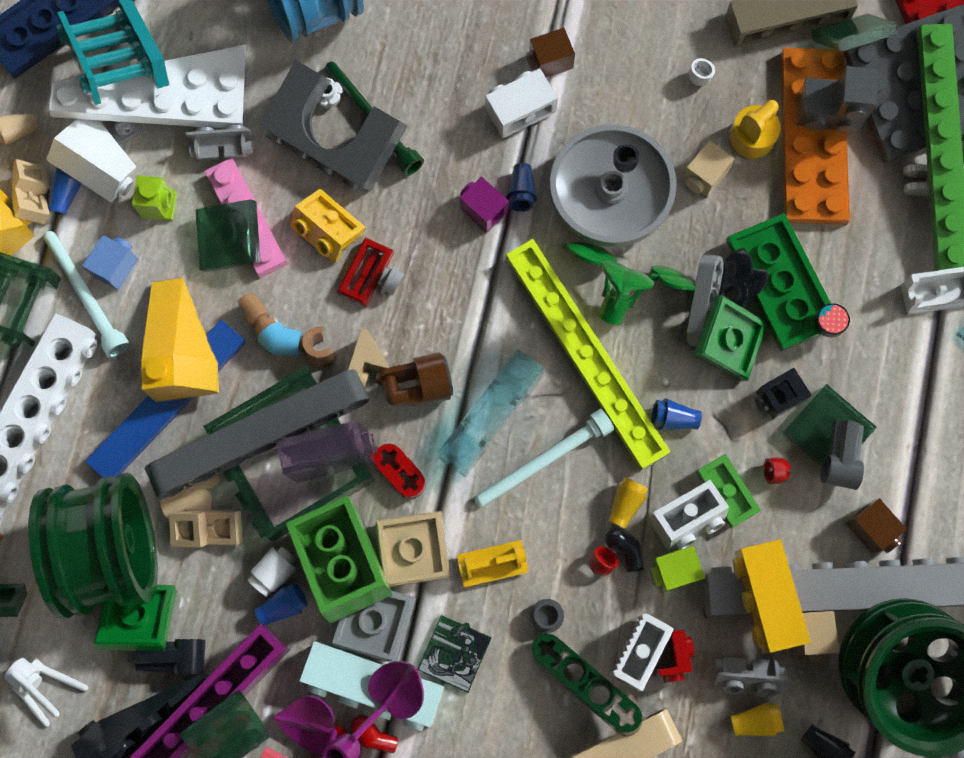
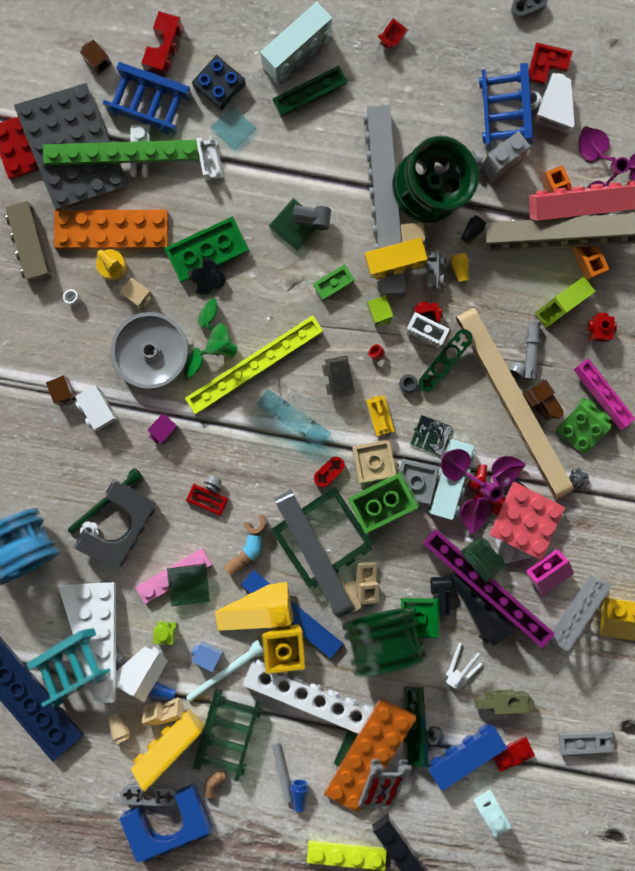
camera: 90 degrees left, 10 degrees up
light grey hinge [186,125,254,161] -> none
white brick [247,546,297,597] -> none
blue cone [255,583,308,625] -> none
clear purple brick [276,420,378,483] -> none
yellow bracket [290,189,366,264] -> none
tan slope [348,328,389,390] -> none
reddish brown piece [376,352,453,406] -> none
light aqua piece [475,408,615,507] -> none
dark blue cone [506,163,537,212] -> none
black arm [605,528,644,572] -> none
yellow cone [608,477,648,529] -> none
black hinge [613,144,639,173] -> none
blue cone [651,398,702,430] -> none
white brick [651,480,729,552] -> none
light grey beam [687,255,723,346] -> none
green tile [694,295,767,381] -> none
black brick [755,368,812,419] -> none
red hinge [764,457,791,484] -> none
dark grey brick [796,66,879,134] -> none
clear green tile [812,13,898,52] -> none
tile [814,303,850,338] -> none
reddish brown brick [846,498,907,554] -> none
none -> yellow slope [262,624,305,674]
none -> clear smoke brick [322,355,355,399]

